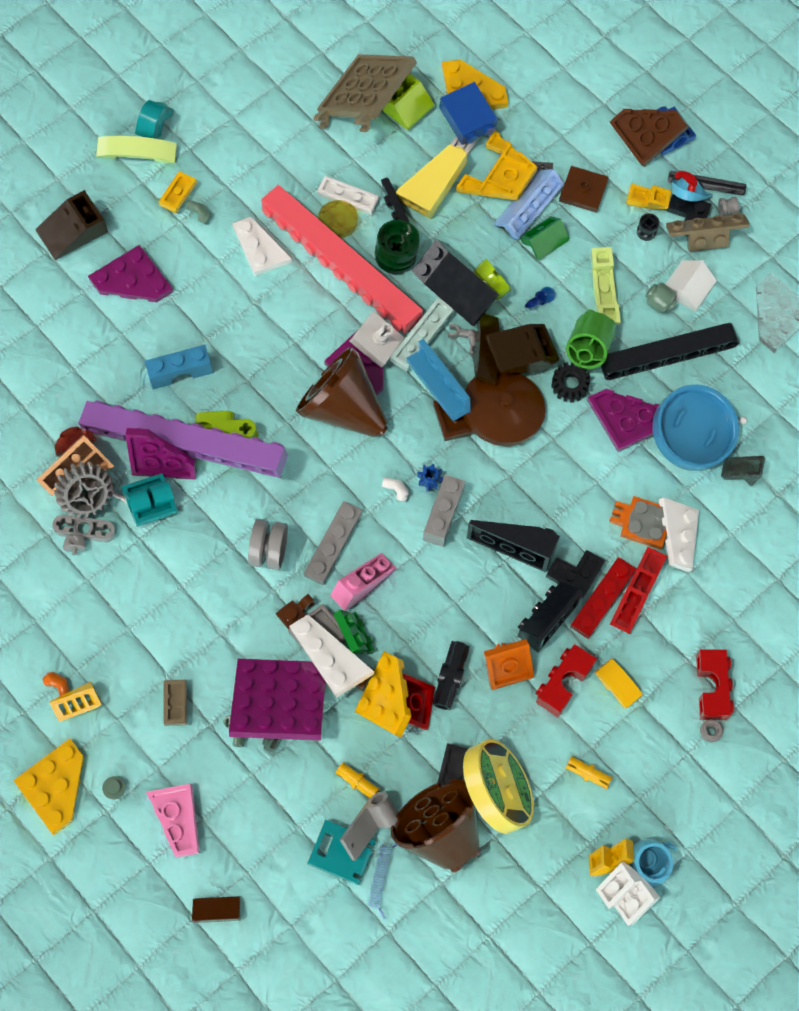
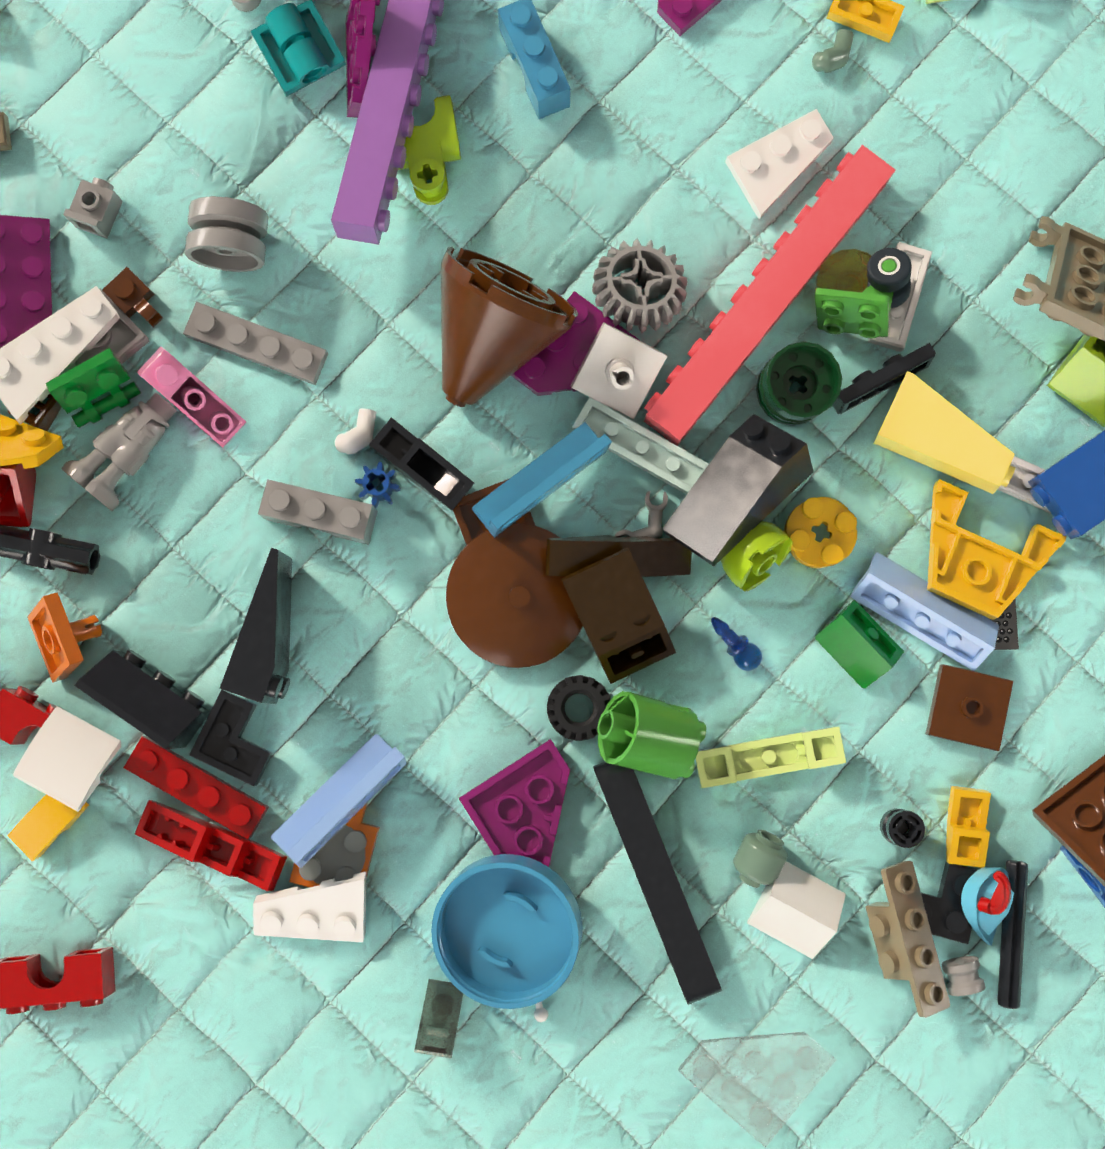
camera: 85 degrees right, 15 degrees up
none -> white slope [13,706,121,812]
none -> light grey piece [61,393,177,511]
none -> light grey brick [63,177,123,239]
none -> light blue panel [271,734,407,869]
none -> black slope [369,417,475,511]
none -> light grey gear [592,238,687,333]
none -> yellow plate [784,497,857,569]
none -> bright green plate [815,248,912,339]

